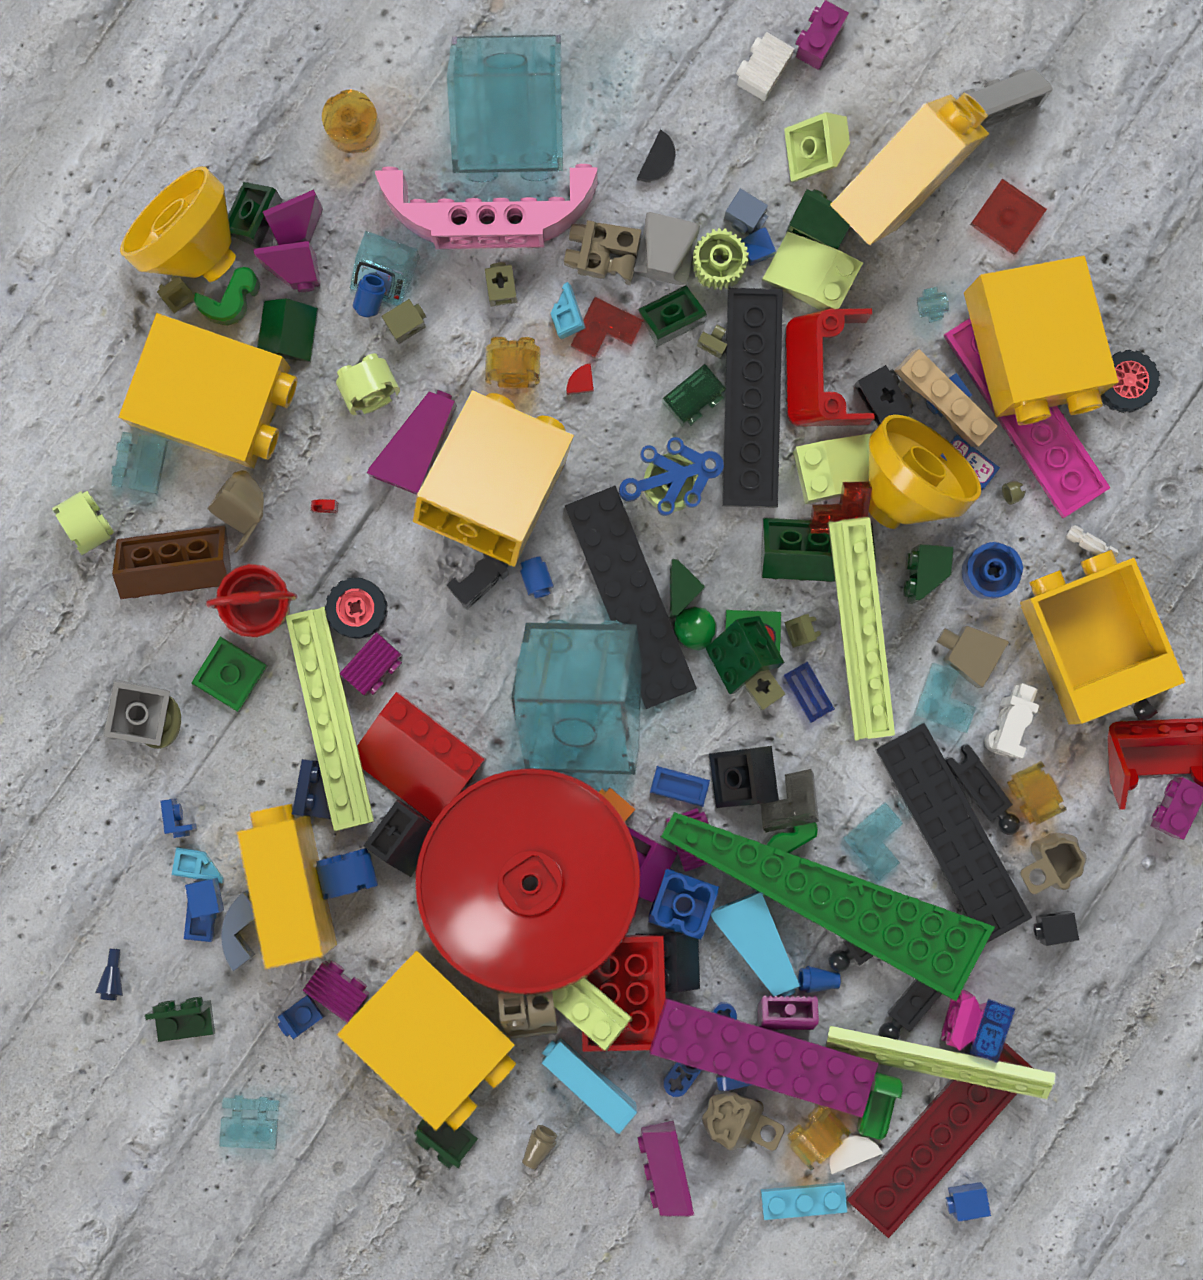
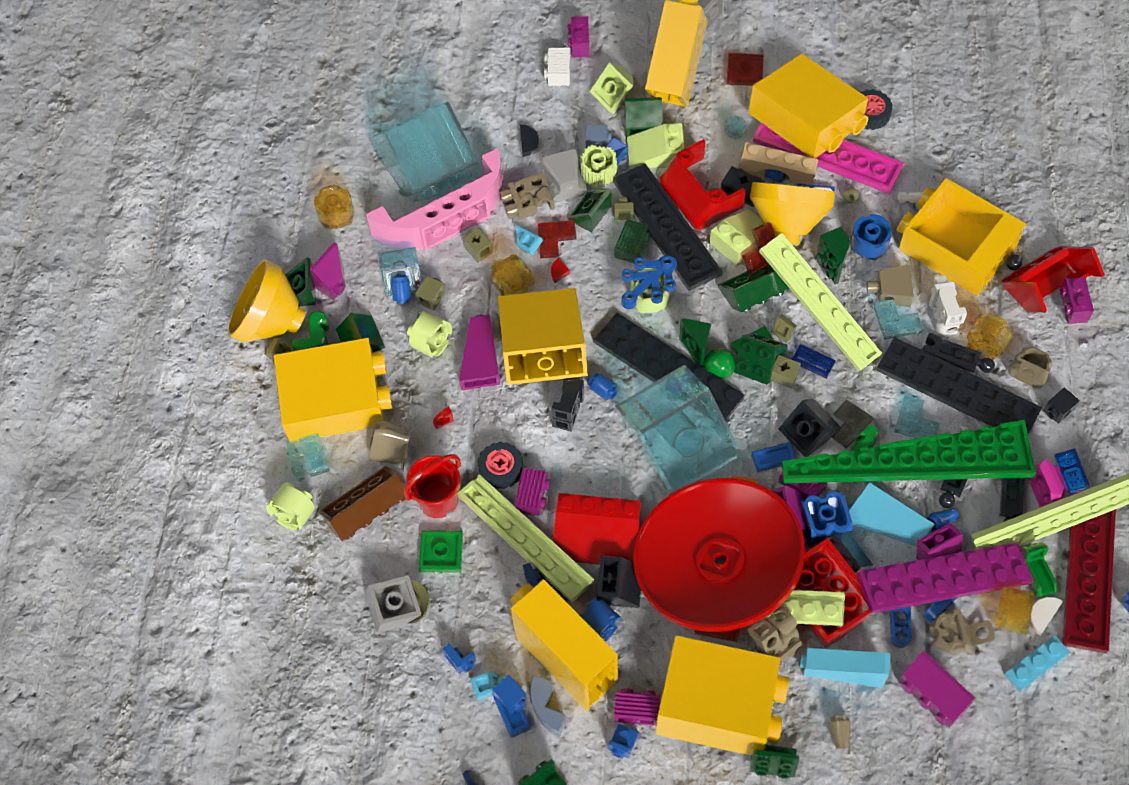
camera: 25 degrees left, 25 degrees down
magenta slope [254,241,321,292] -> none

